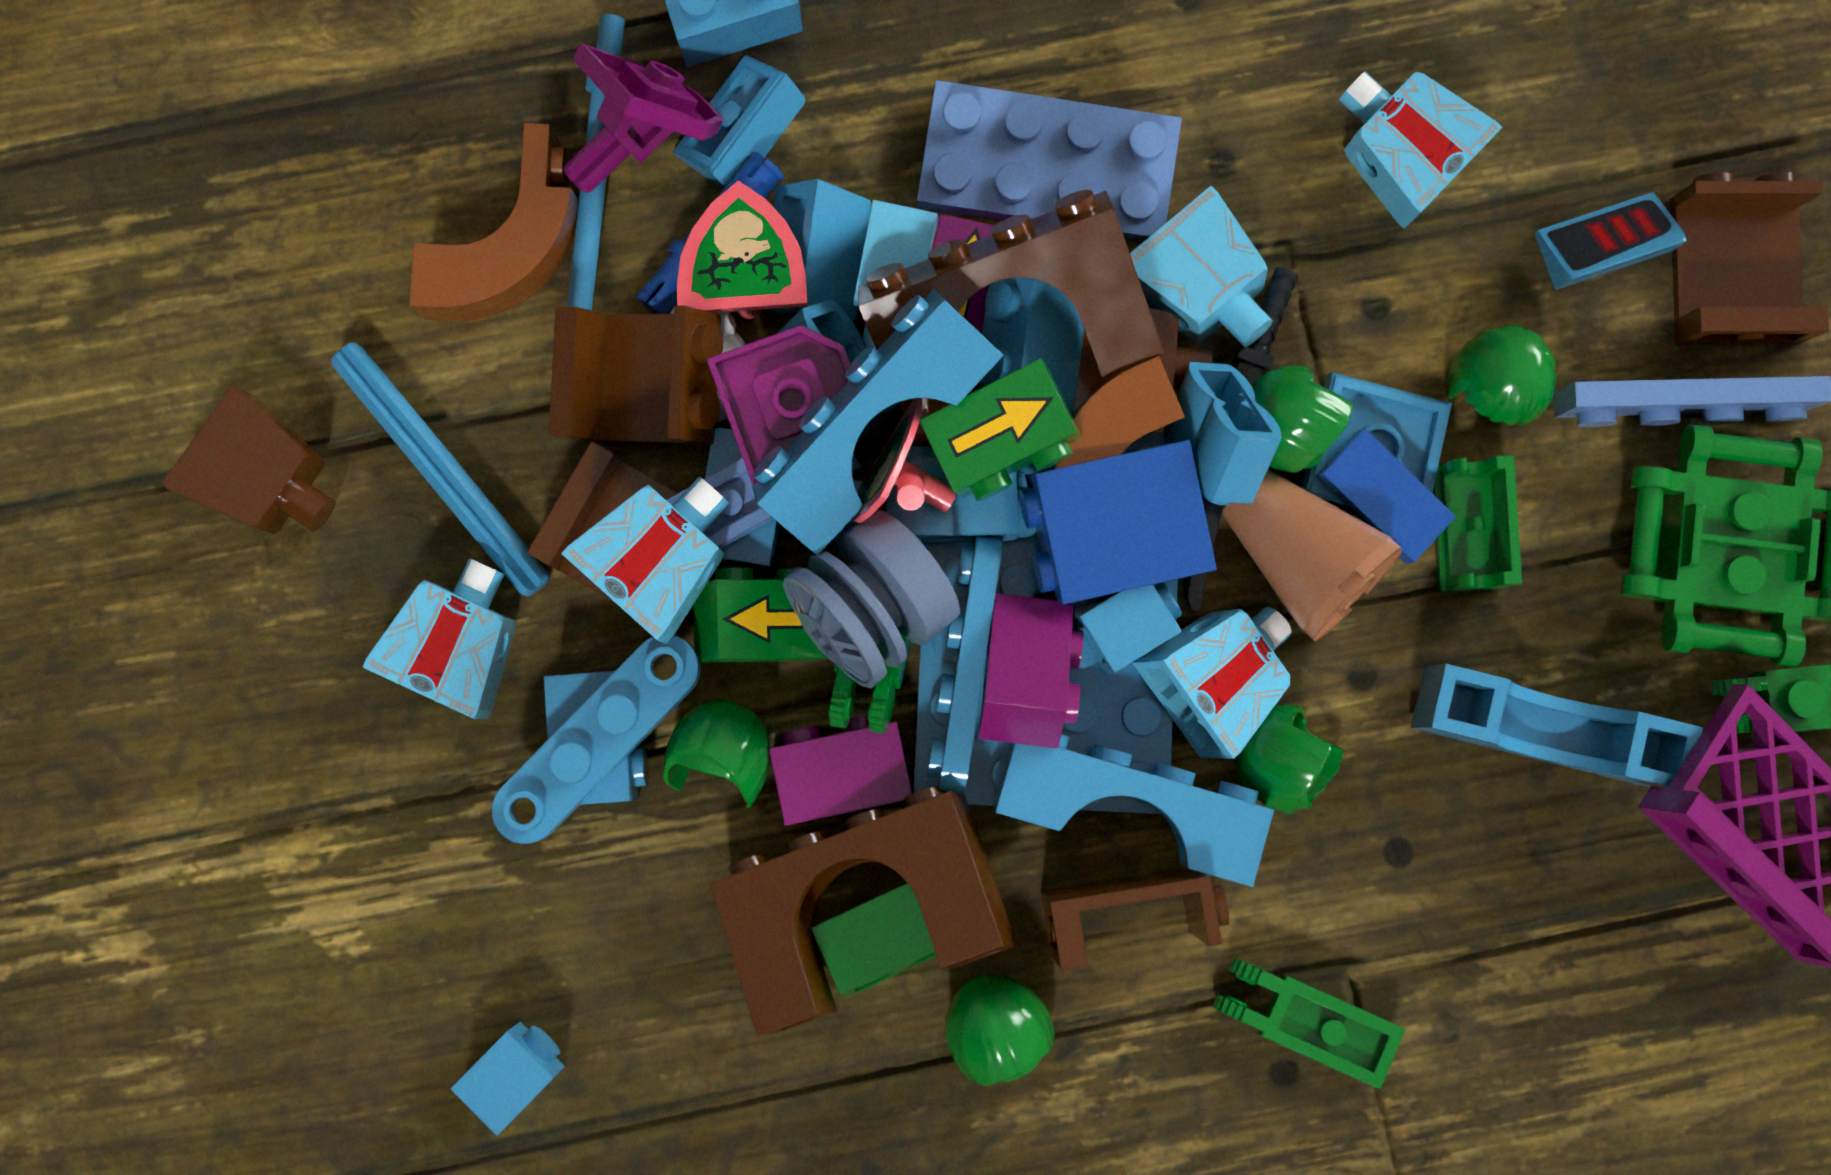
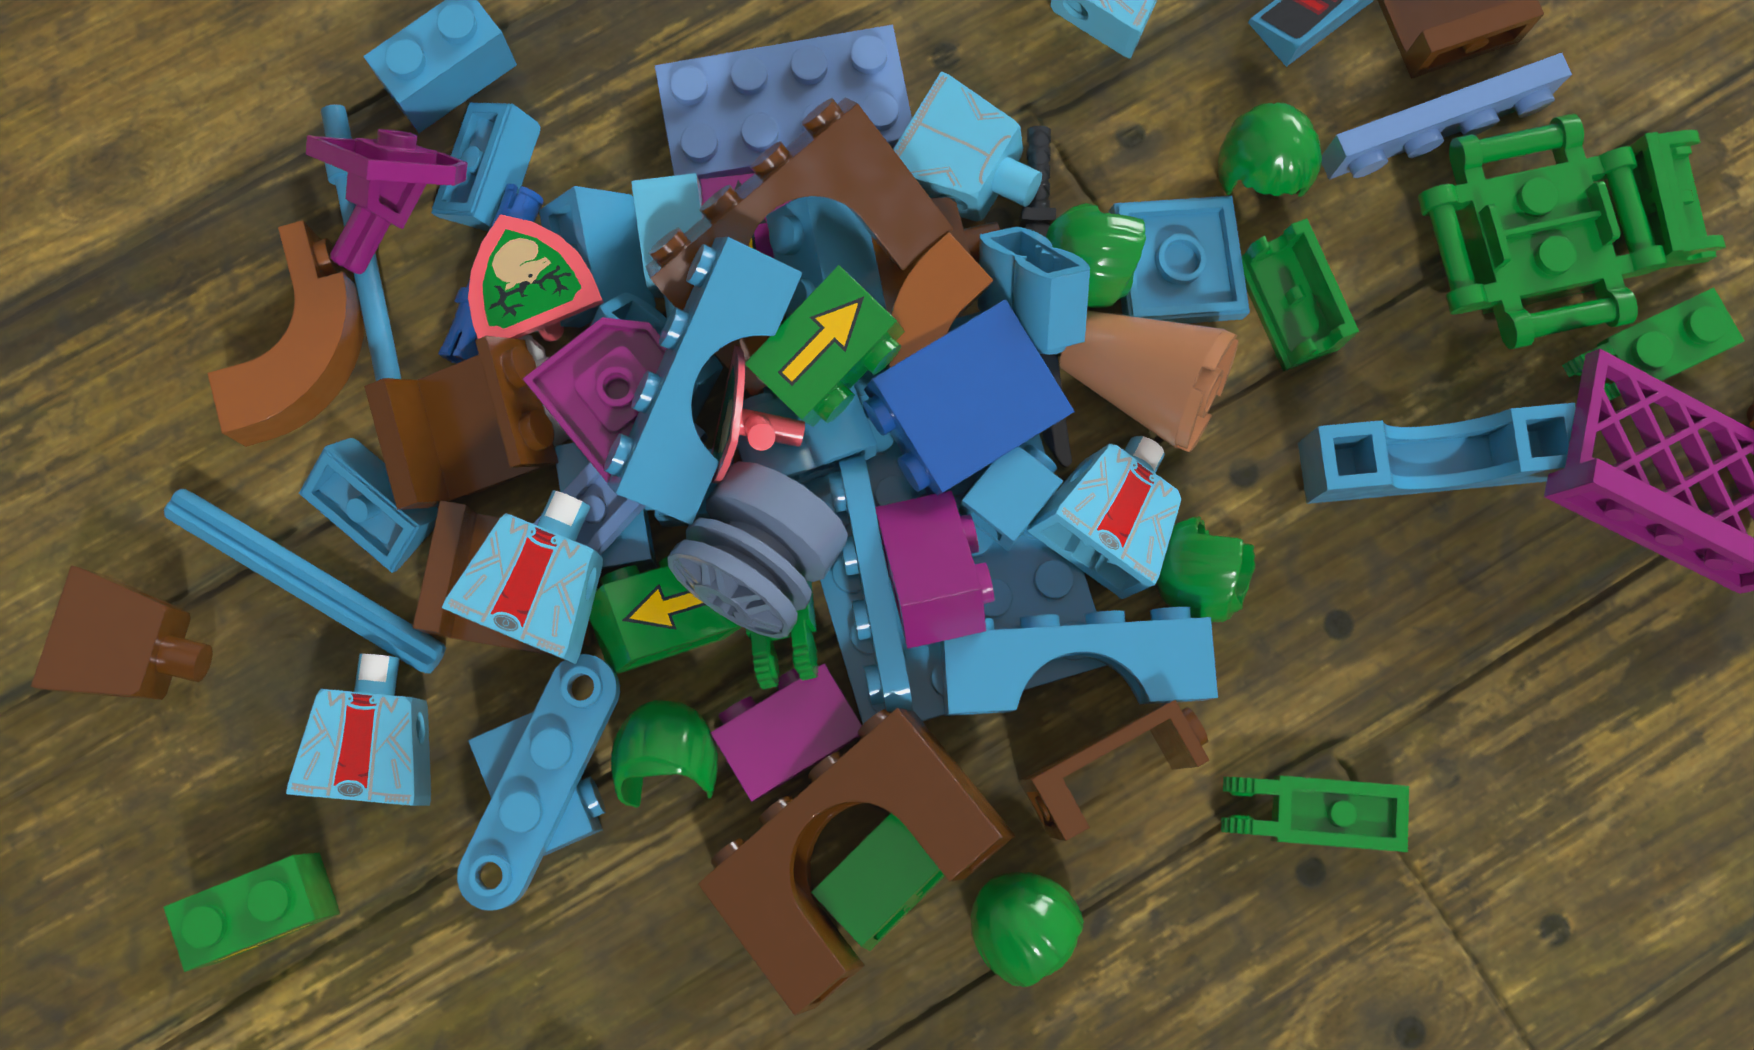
camera: 20 degrees left, 5 degrees down
blue tile [1316,428,1456,564] -> none
none -> green brick [163,852,340,972]
none -> dark azure slope [299,438,438,573]

